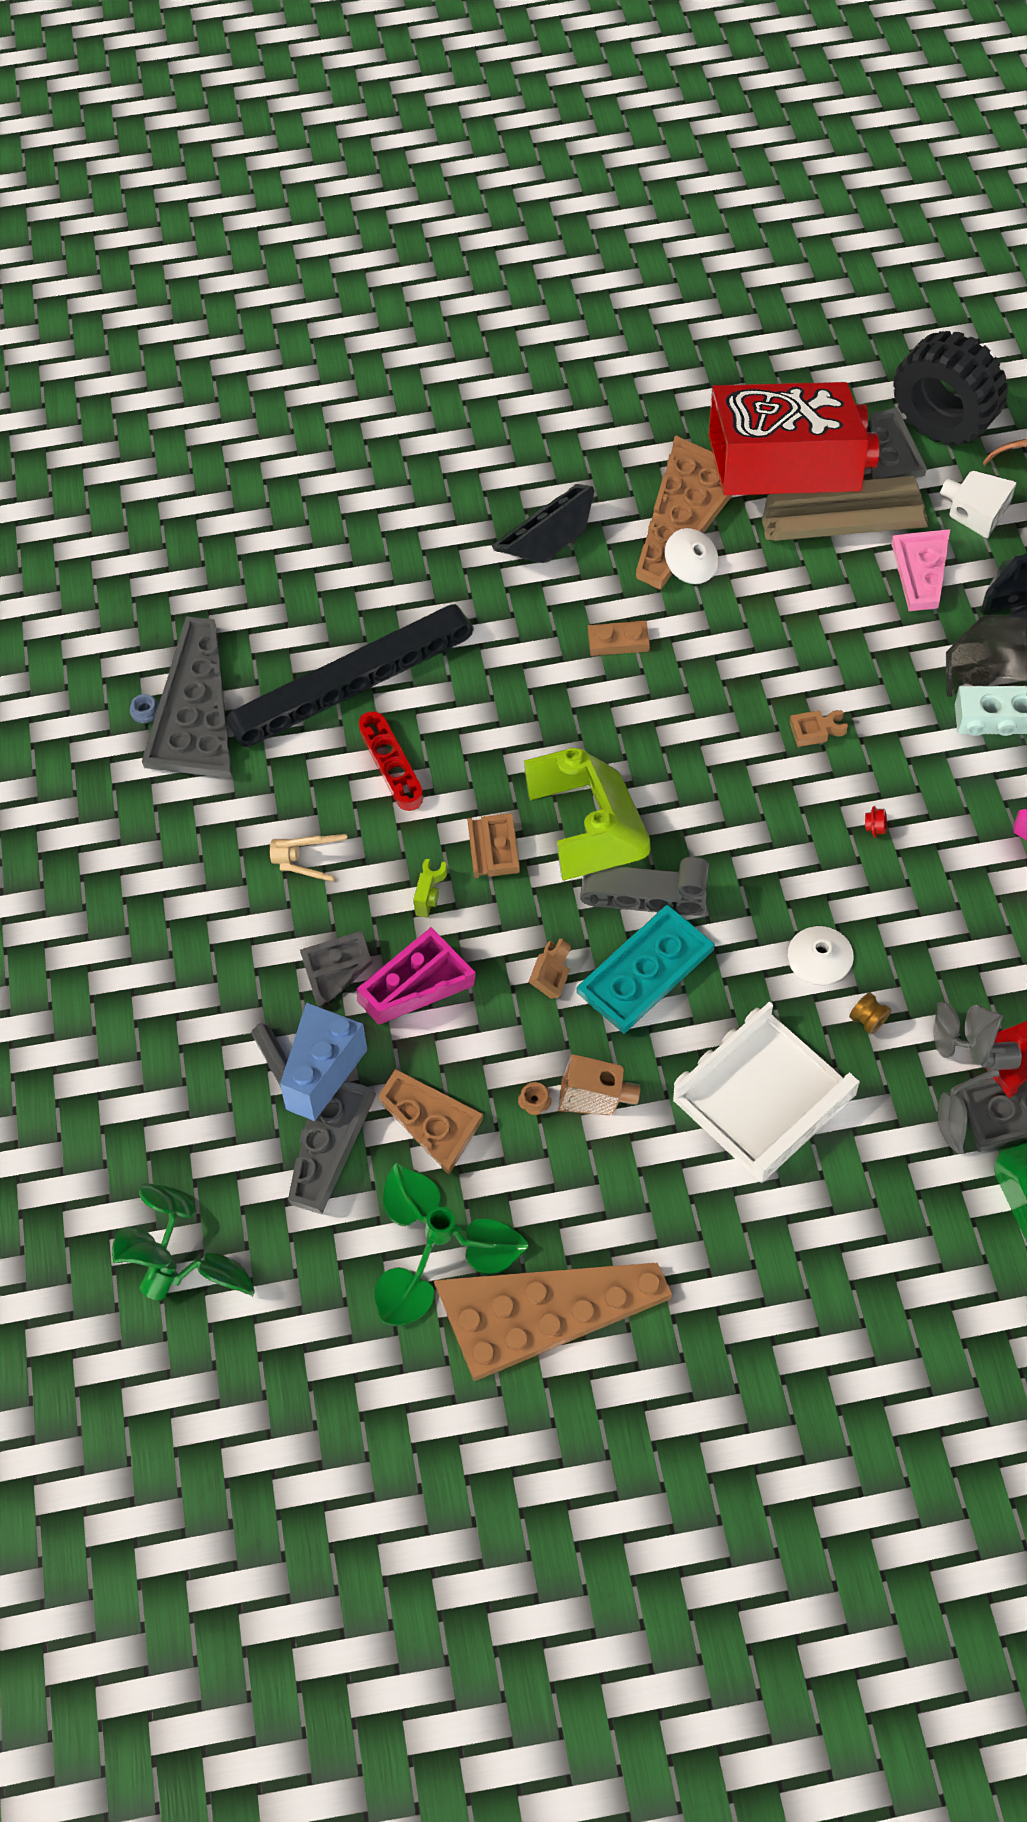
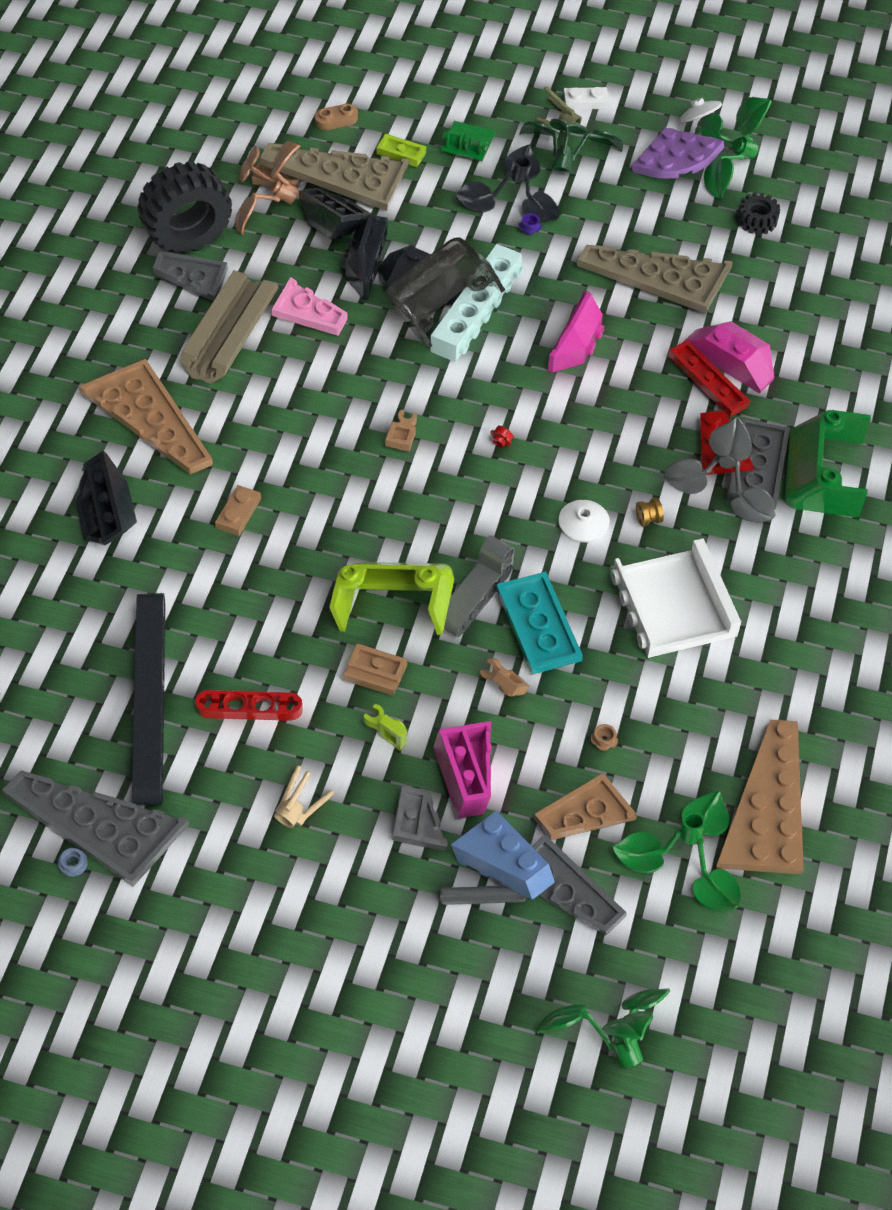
camera: 70 degrees left, 5 degrees down
medium nougat torso [558,1054,640,1116] -> none
white dish [665,528,718,584] -> none
red brick [708,382,879,495] -> none
white torso [940,471,1016,539] -> none

